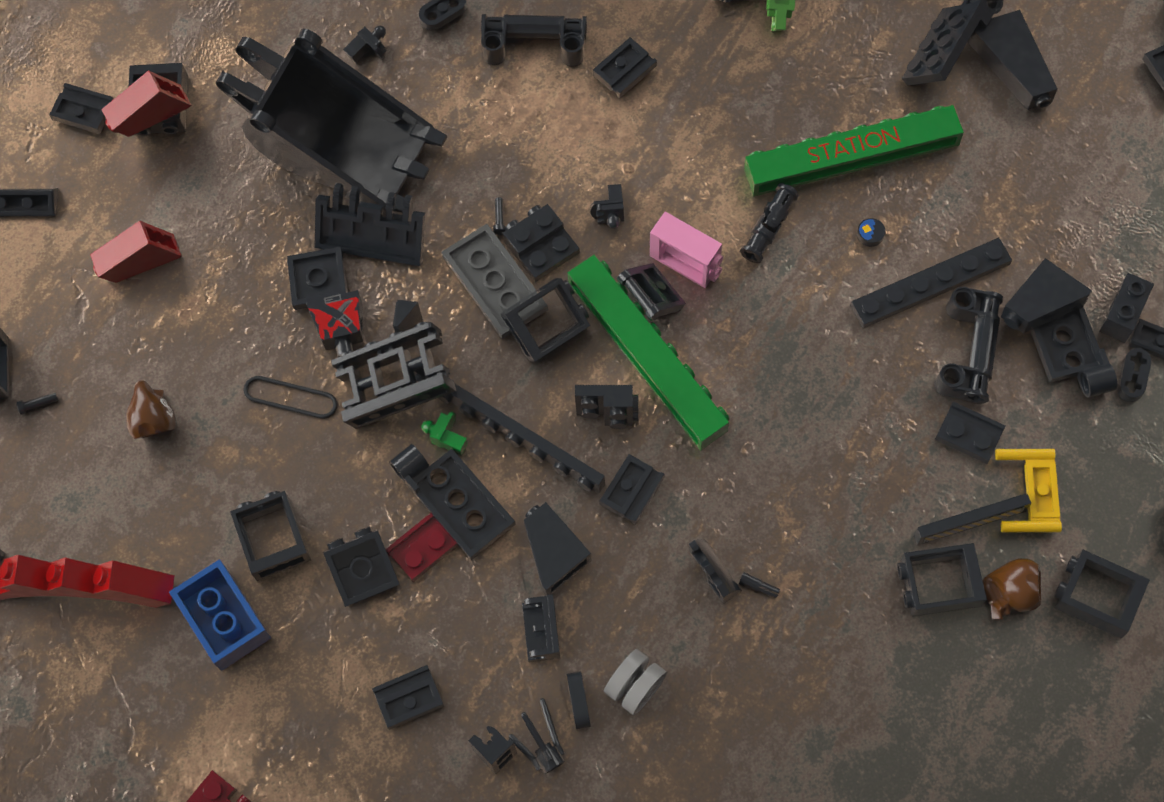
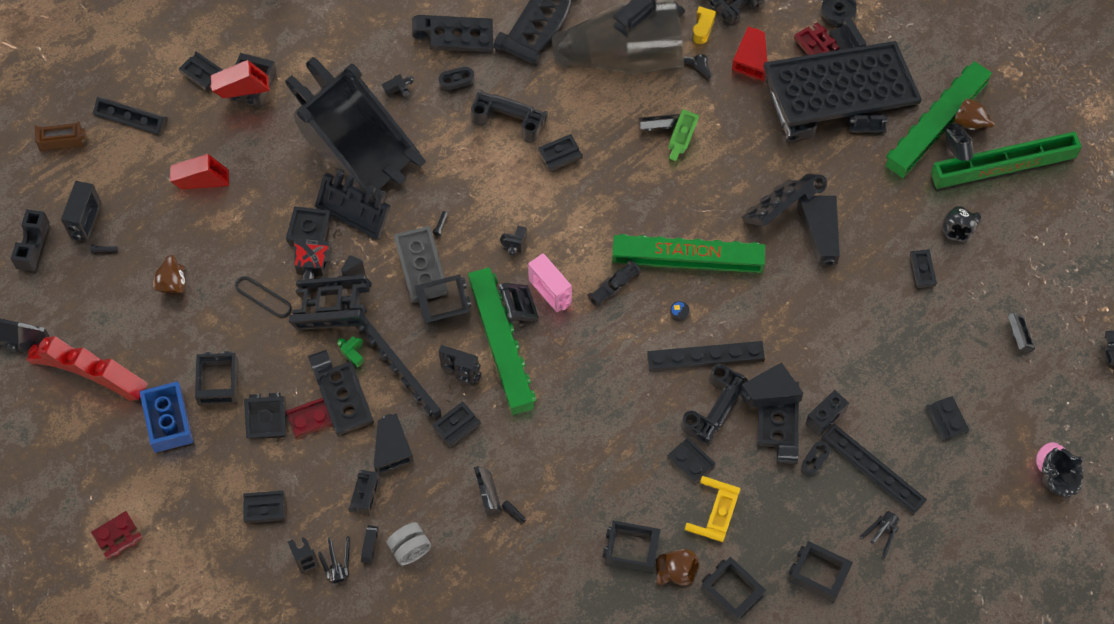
camera: 15 degrees right, 5 degrees down
black plate [503,204,580,282] -> none
black tile [913,494,1031,546] -> none

